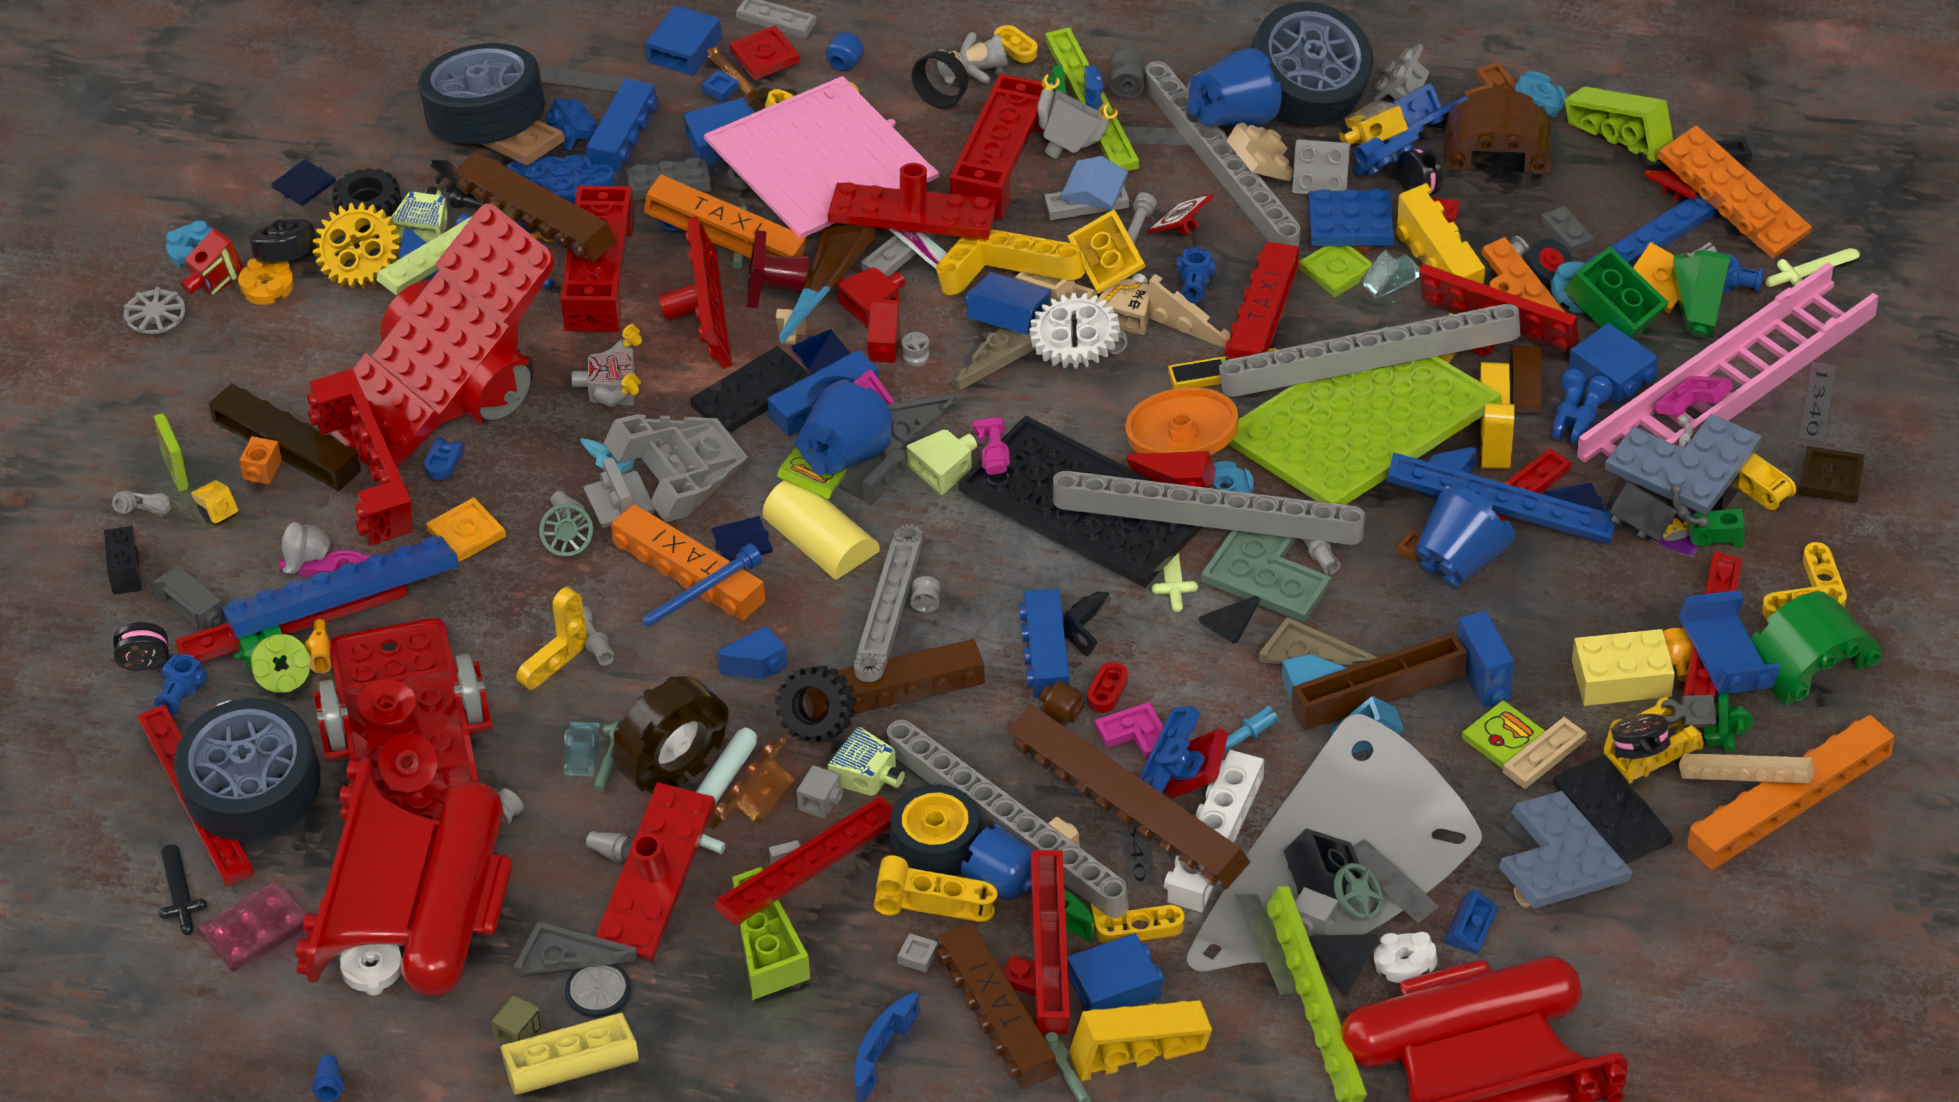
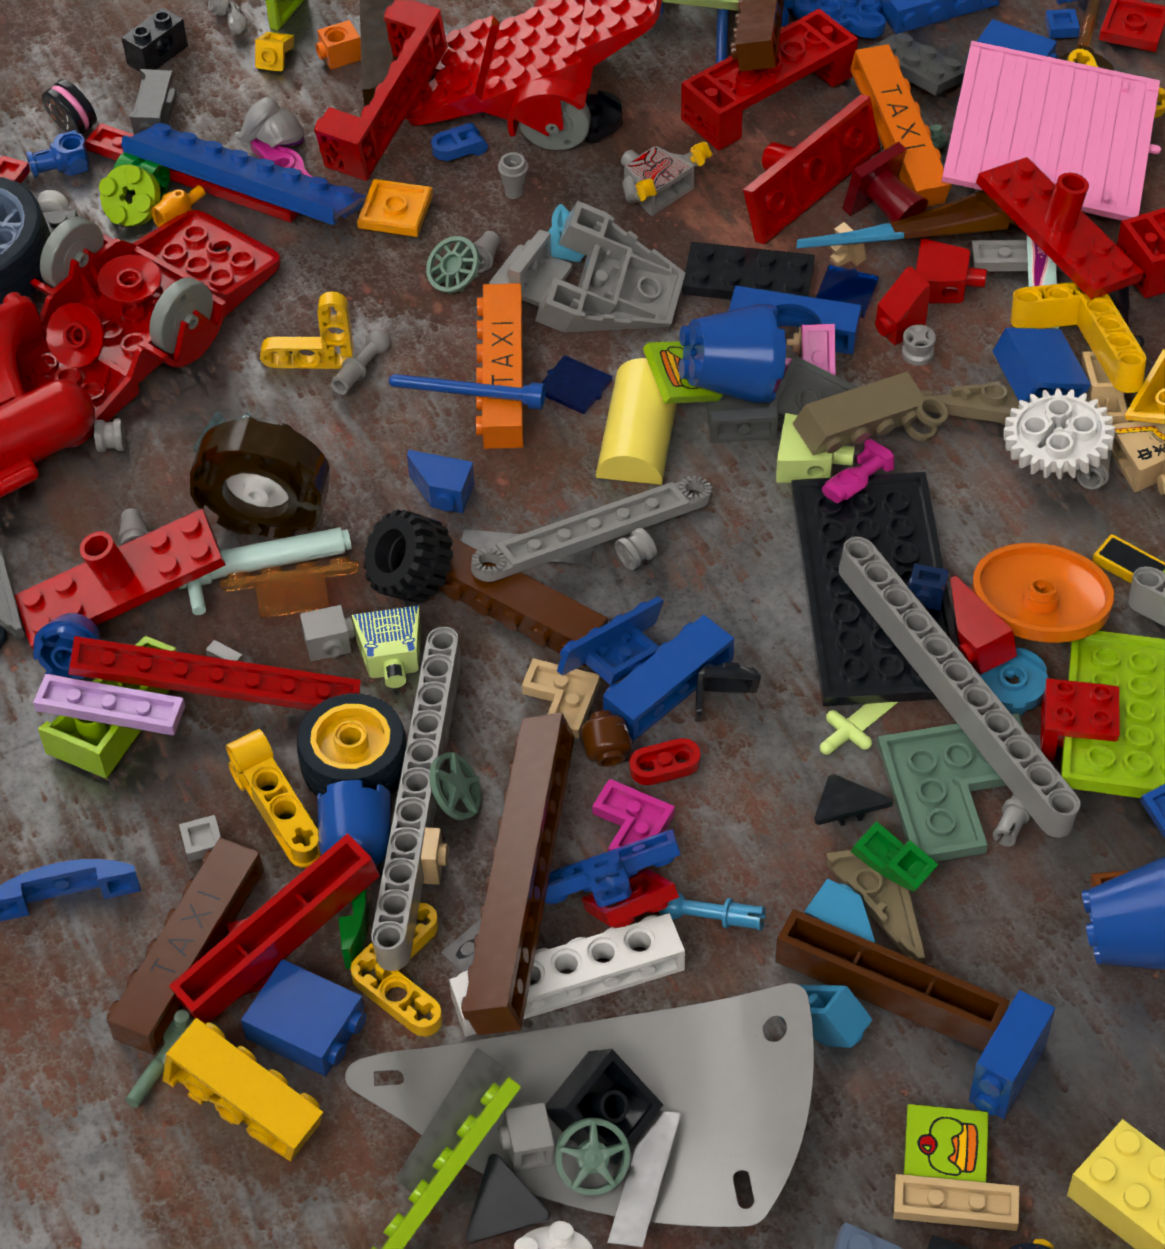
camera: 50 degrees right, 5 degrees up
none -> blue cone [33,613,101,679]
none -> lavender plate [33,674,186,735]
none -> sand green wheel [429,752,481,820]
none -> light grey cone [498,152,528,199]
none -> tan plate [522,658,600,739]
none -> blue bracket [557,596,664,685]
none -> dark tan hinge [793,372,948,456]
none -> green slope [850,821,939,892]
none -> dark blue bracket [908,563,949,611]
none -> red bracket [1040,678,1120,761]

